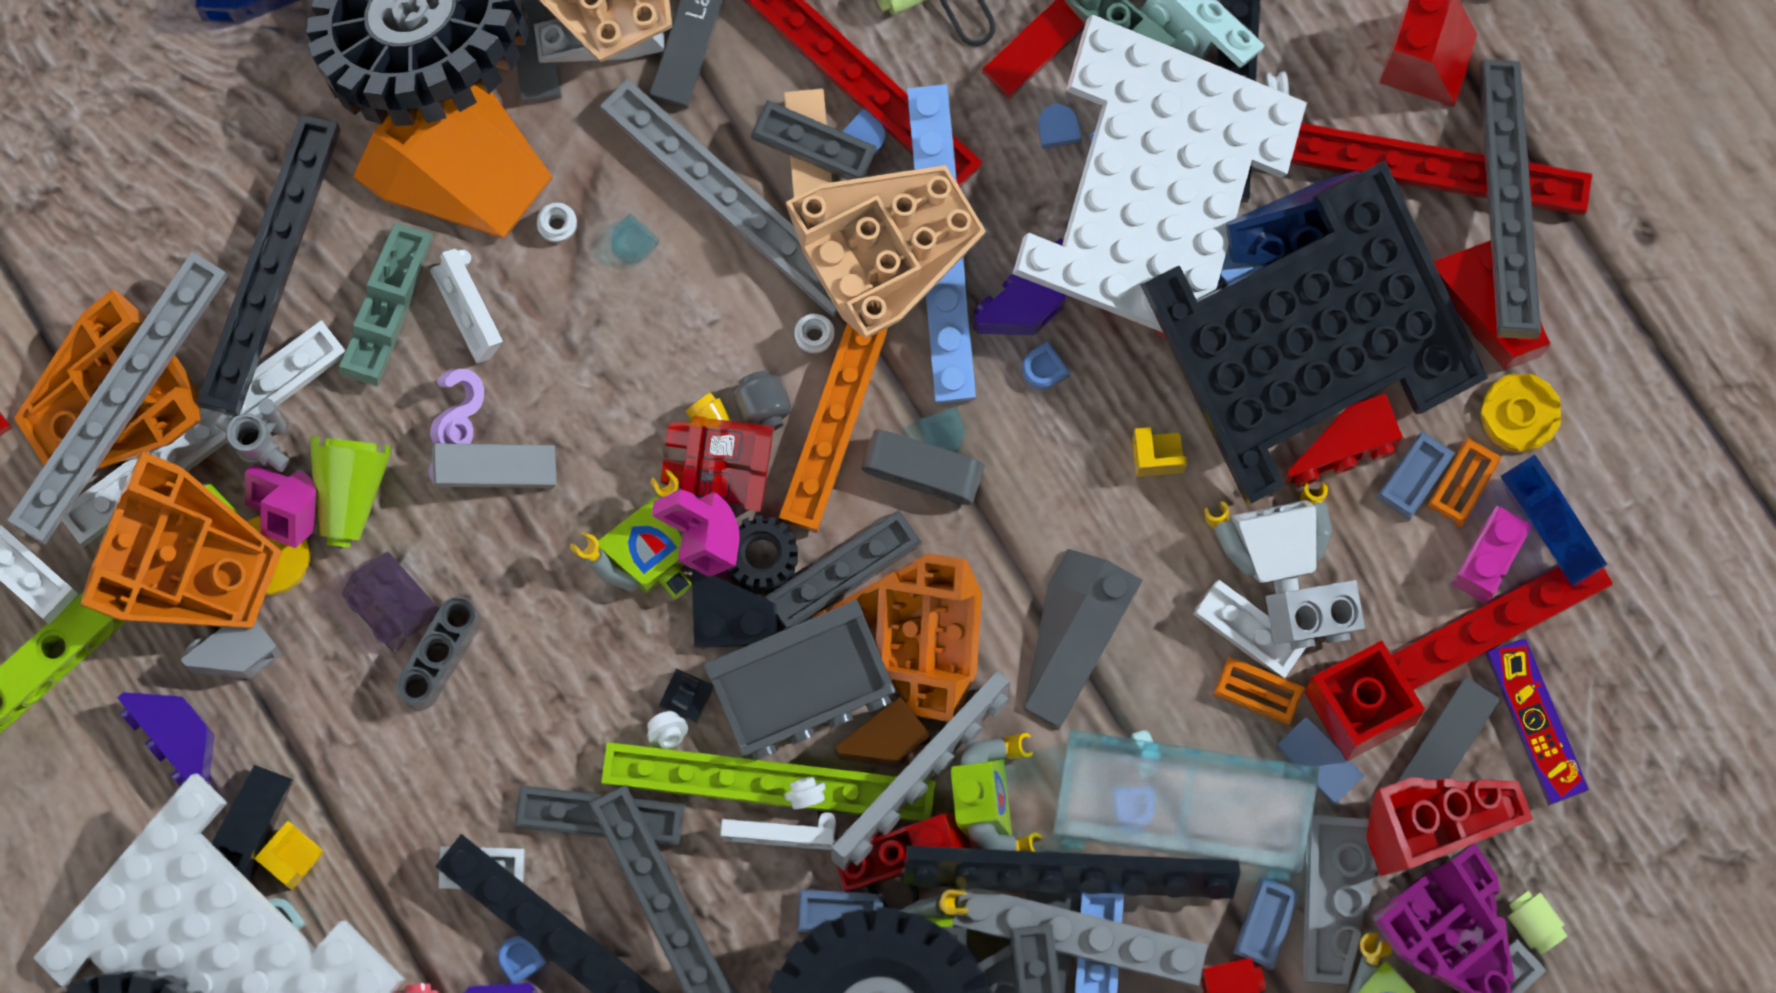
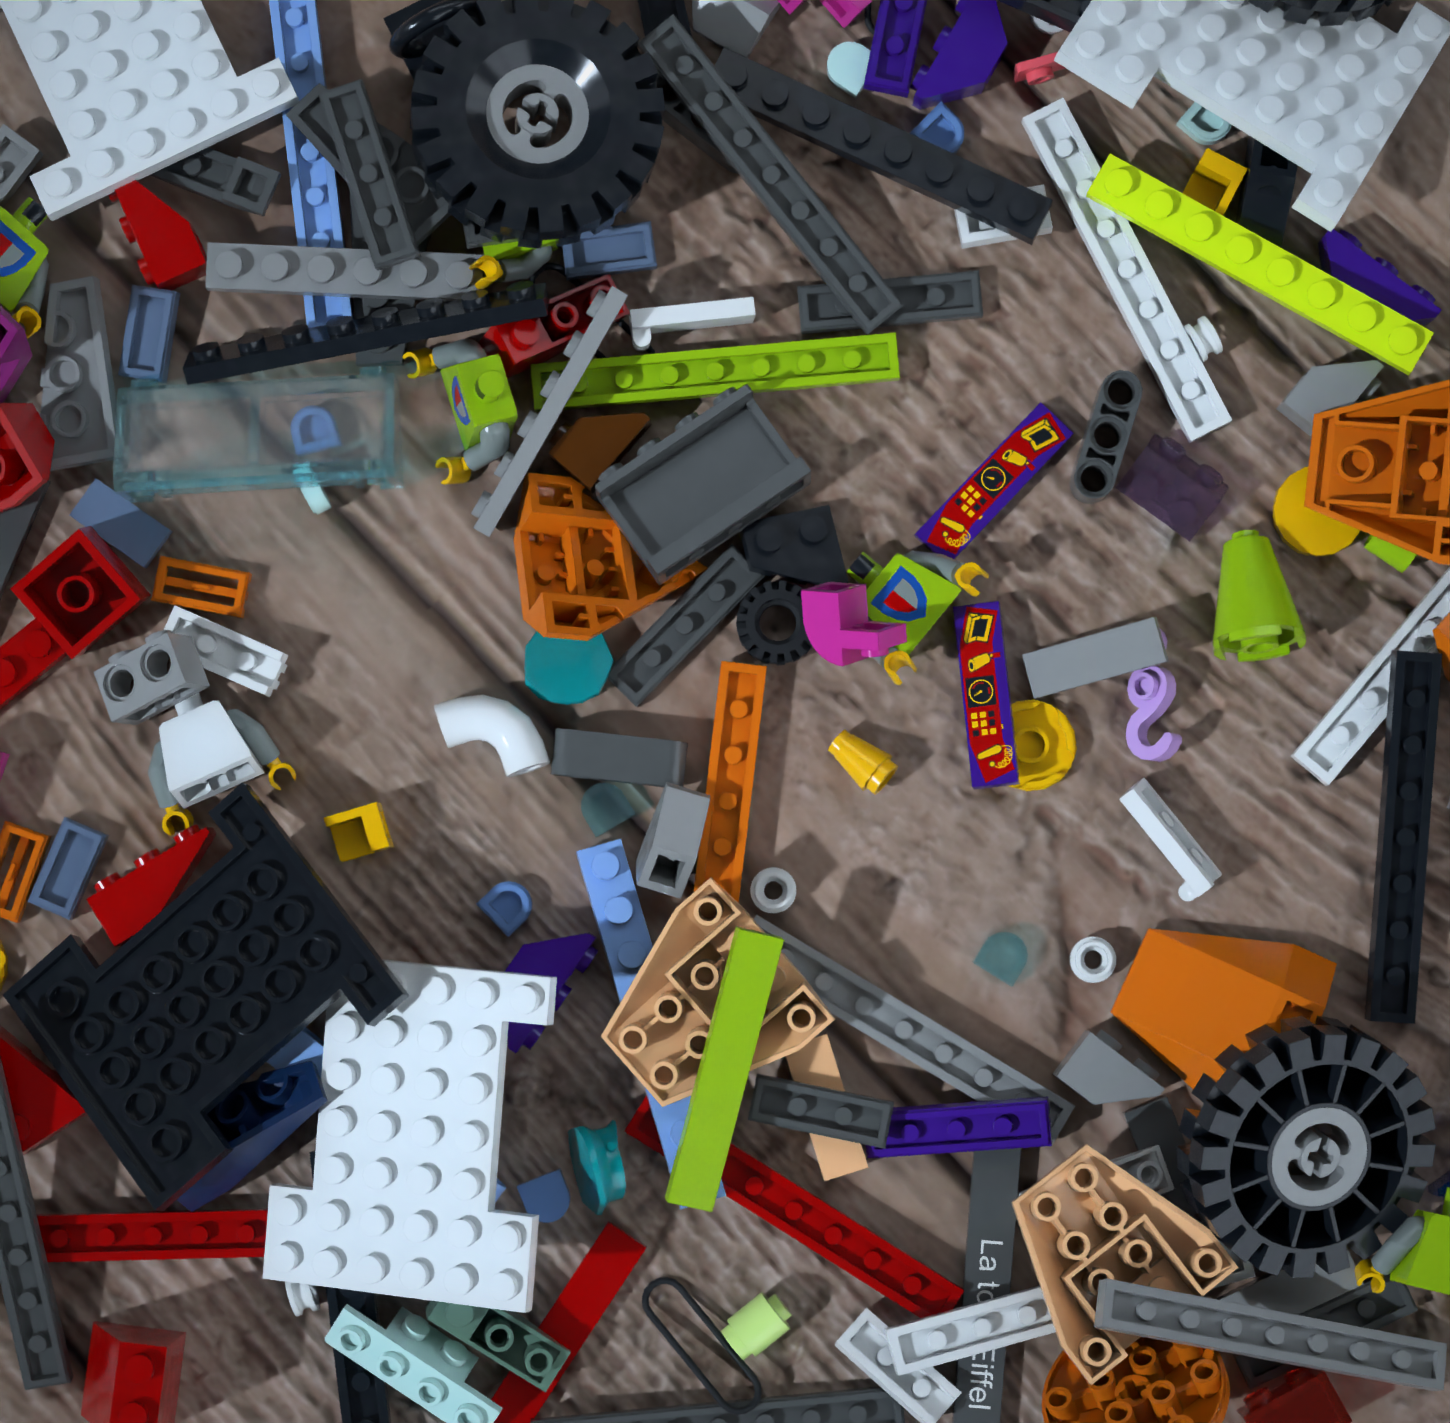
camera: 175 degrees right, 10 degrees up
light grey pin [215,398,290,472] -> none
dark pink brick [245,464,316,548] -> none
sand green slope [339,223,433,387] -> none
white plate [647,711,688,749] -> none
black tile [659,668,714,724] -> none
red hips [660,416,775,512] -> none
dark grey head [733,371,791,431] -> none
white plate [784,777,826,809] -> none
medium blue tile [842,109,885,156] -> none
dark grey wedge [1024,549,1142,729] -> none
none -> white cylinder [434,694,550,777]
none -> teal hat [524,632,614,705]
none -> teal hat [568,1120,626,1215]
none -> light grey slope [635,782,710,899]
none -> lime tile [665,926,784,1212]
none -> dark purple tile [865,1096,1053,1159]
none -> tile [914,402,1074,559]
none -> tile [953,601,1020,790]
none -> yellow tile [1009,699,1077,792]
none -> white plate [1021,98,1232,443]
none -> light grey slope [1052,1029,1165,1105]
none -> neon yellow plate [1086,153,1434,376]
none -> white bush [1183,316,1223,363]

